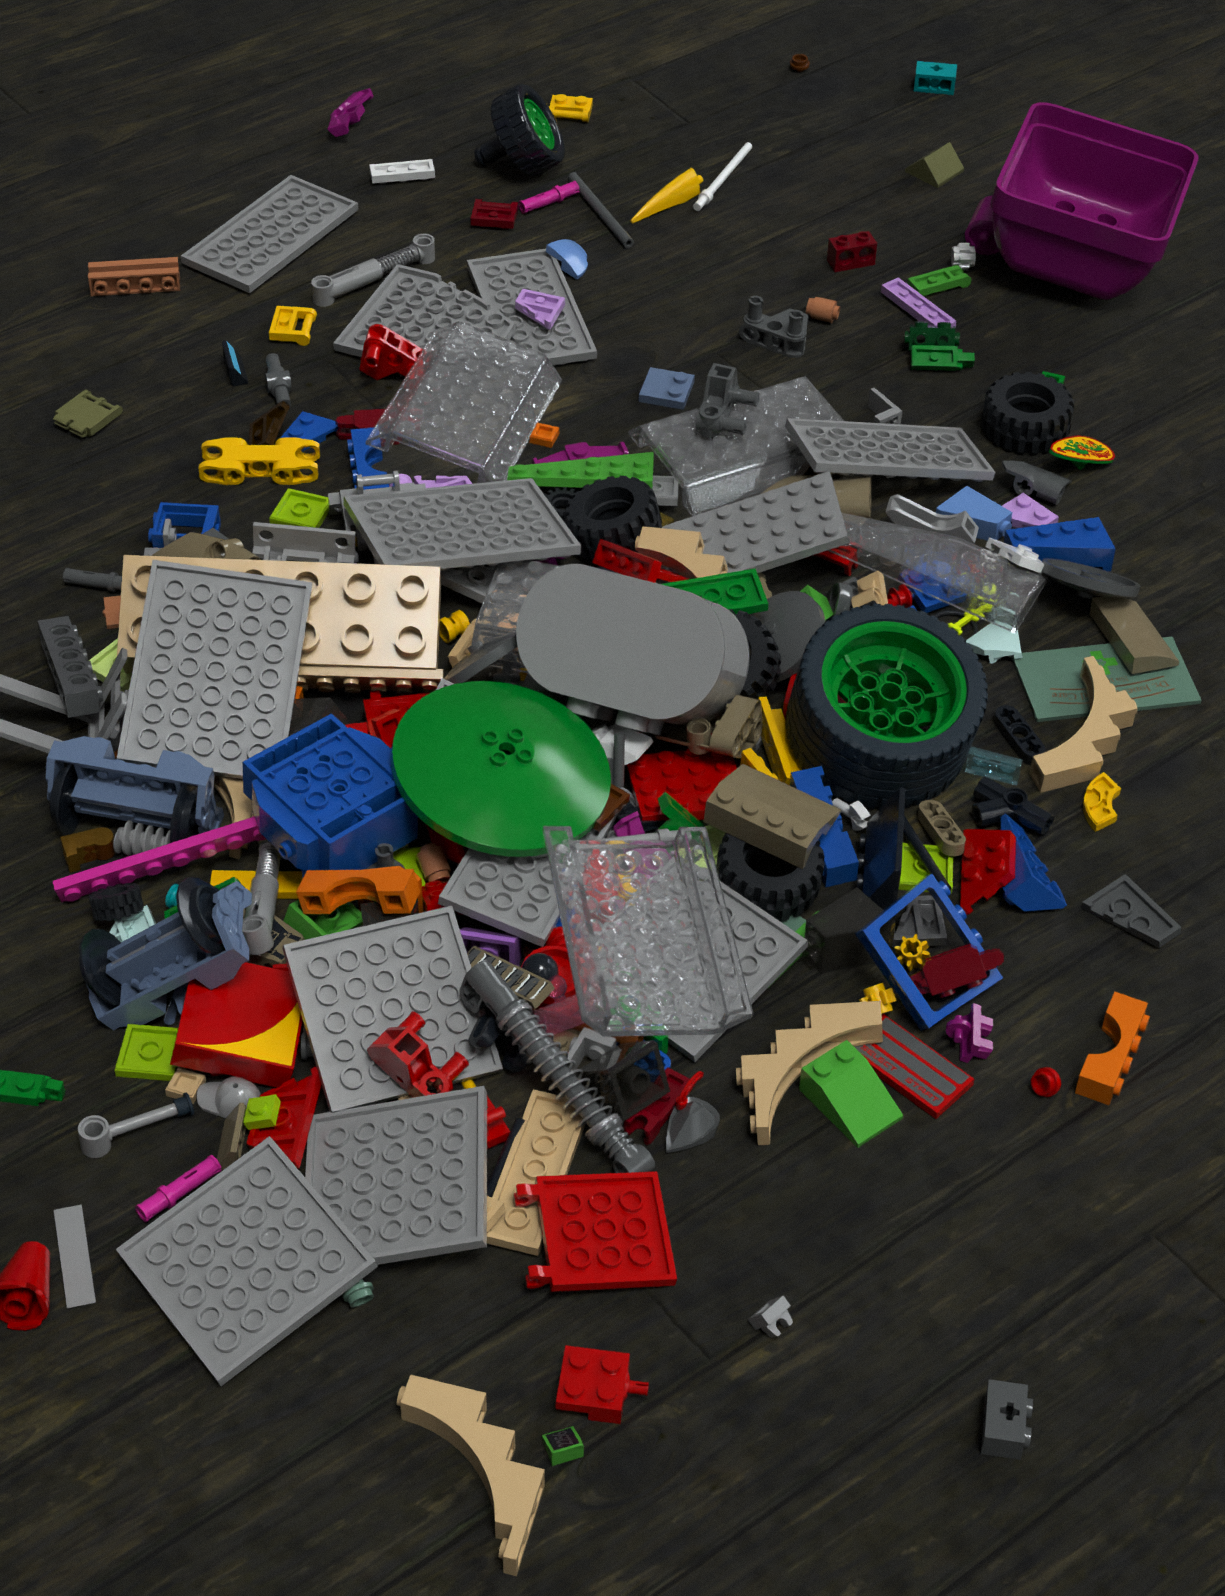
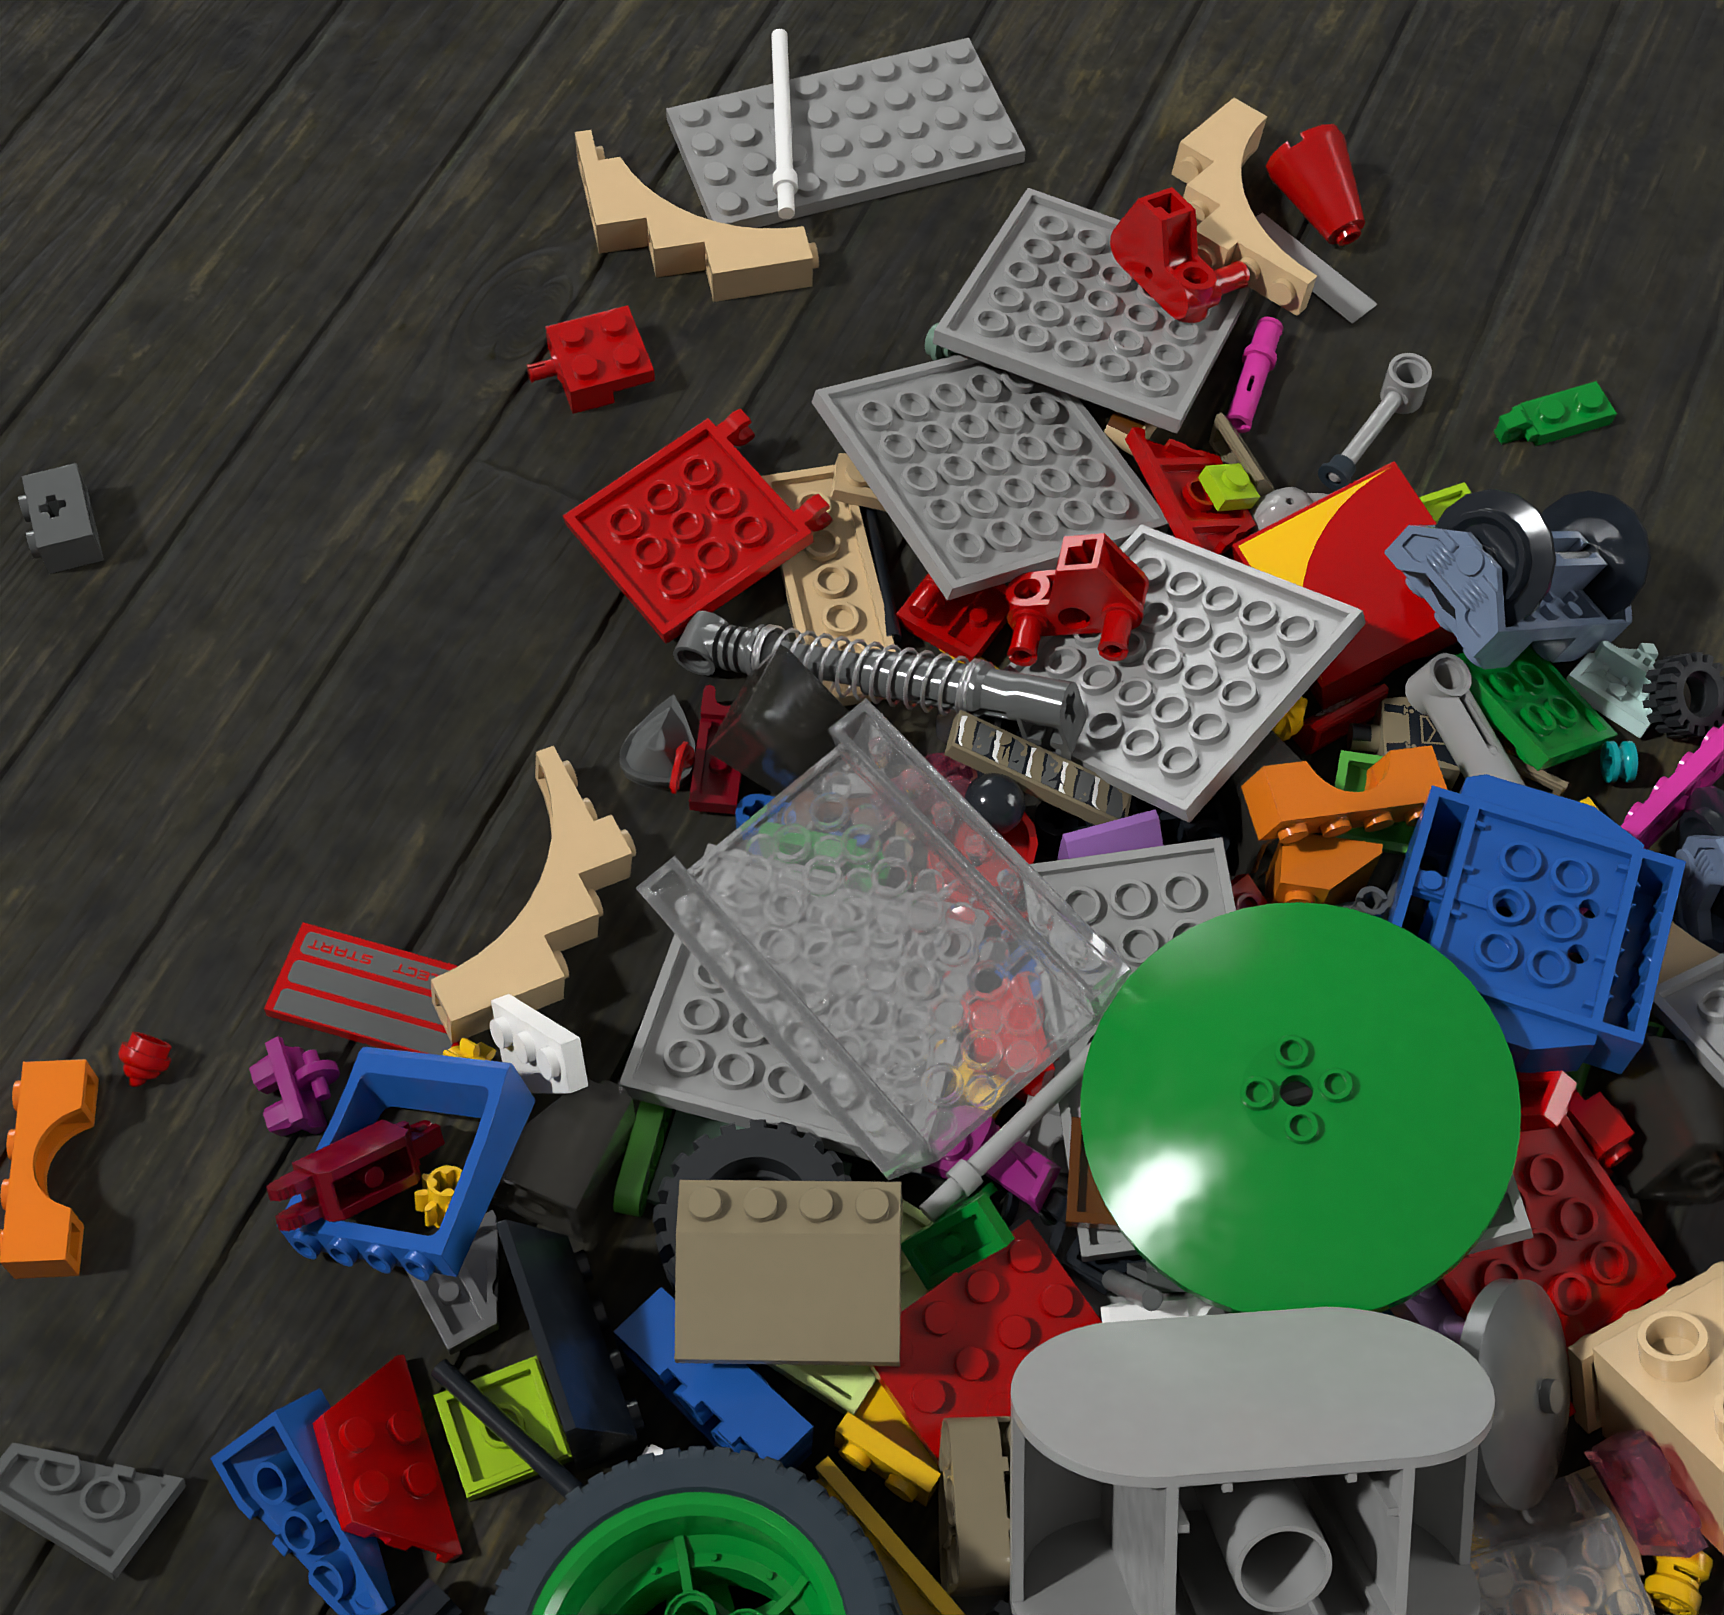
camera: 150 degrees right, 15 degrees up
bright green slope [542,1426,584,1466] -> none
light grey tile [748,1296,793,1338] -> none
bright green slope [799,1040,903,1148] -> none
dark tan beam [918,800,966,856] -> none
none -> white wing [490,994,588,1093]
none -> light grey plate [666,38,1026,228]
none -> white bar [772,29,798,219]
none -> red piece [1110,187,1250,323]
none -> tan arch [1172,98,1317,316]
none -> clear pink plate [1584,1430,1708,1558]

